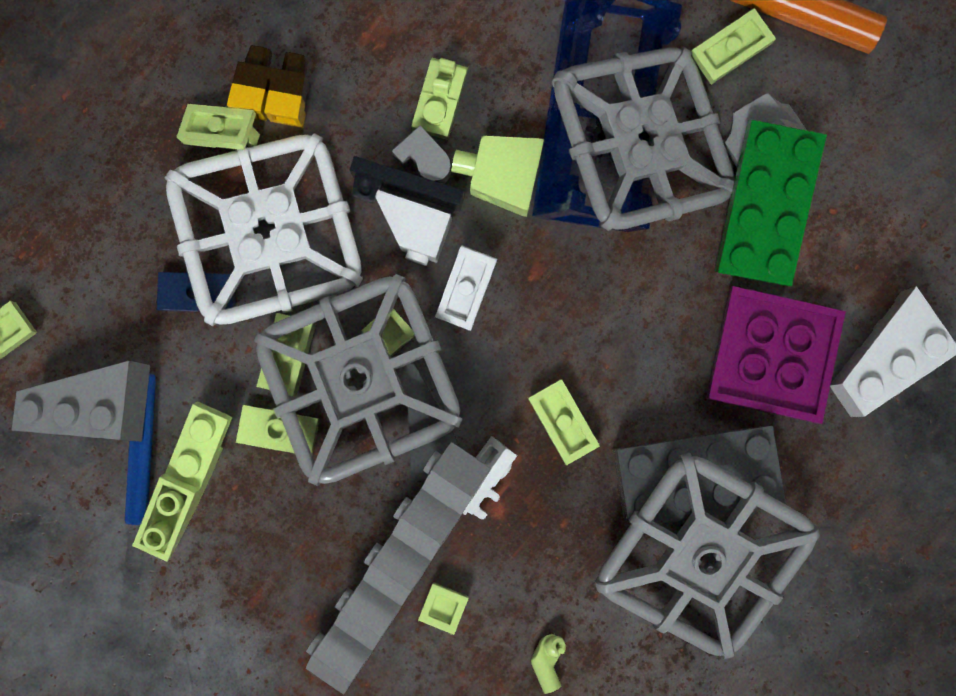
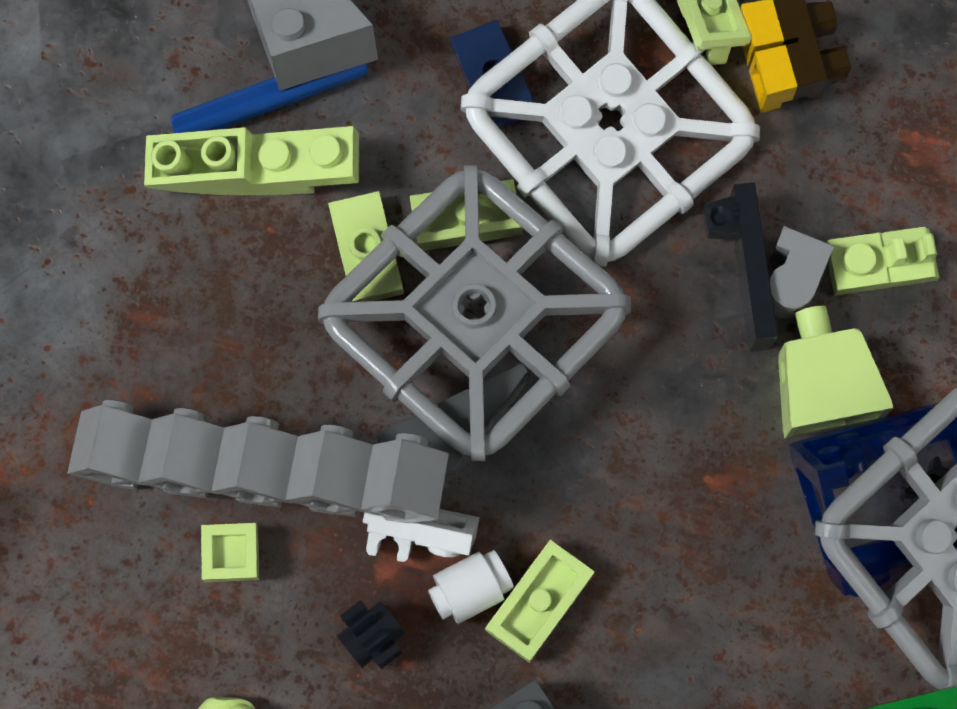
camera: 60 degrees right, 10 degrees down
yellowish green plate [361,309,415,357] -> none
white slope [375,190,452,266] -> none
white plate [435,245,497,331] -> none
none -> black gear [337,600,406,670]
none -> white brick [428,550,514,624]

